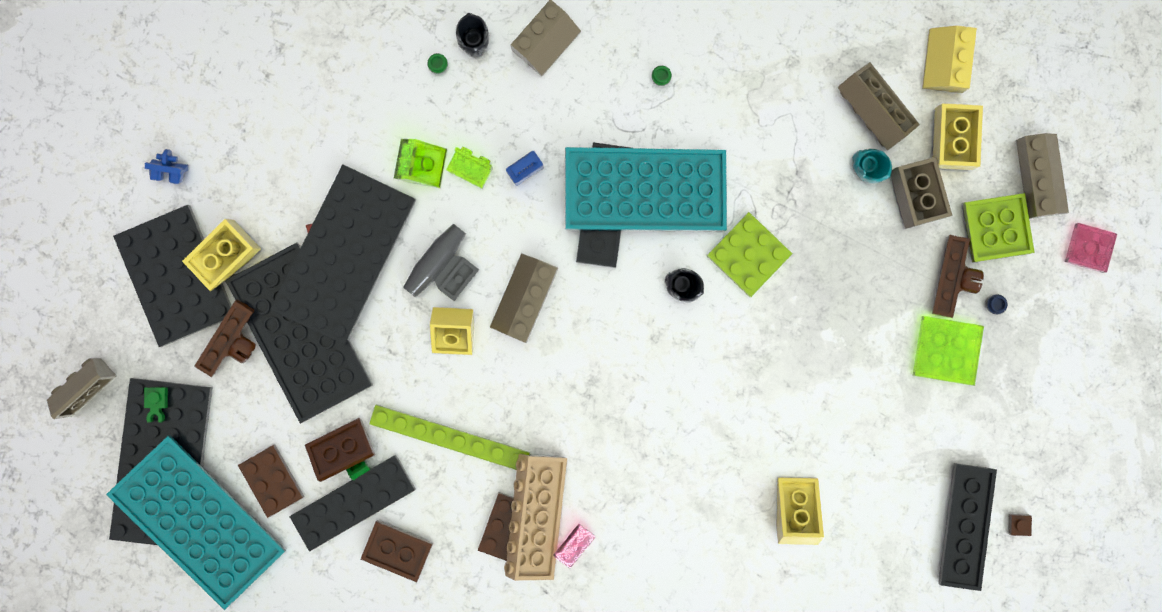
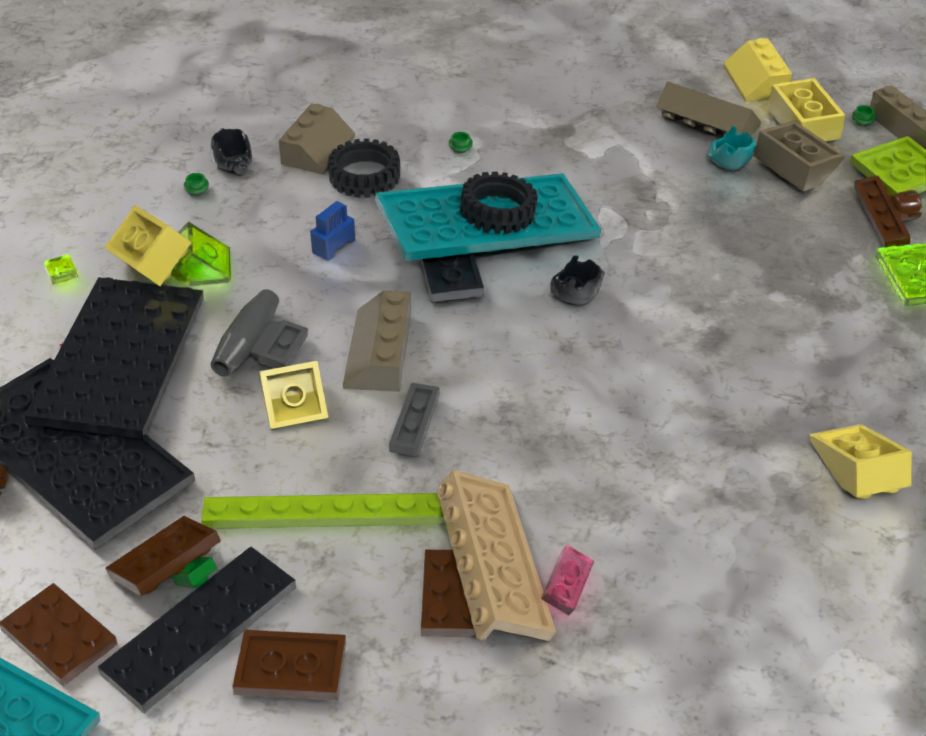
camera: 20 degrees left, 45 degrees down
clear neon green bracket [446,146,493,189] -> none
lime plate [707,212,793,297] -> none
none -> clear neon green plate [43,254,78,284]
none -> light yellow brick [104,205,191,286]
none -> black tyre [328,138,400,198]
none -> dark grey plate [389,383,440,457]
none -> black tyre [460,172,538,234]
none -> green plate [852,105,876,126]

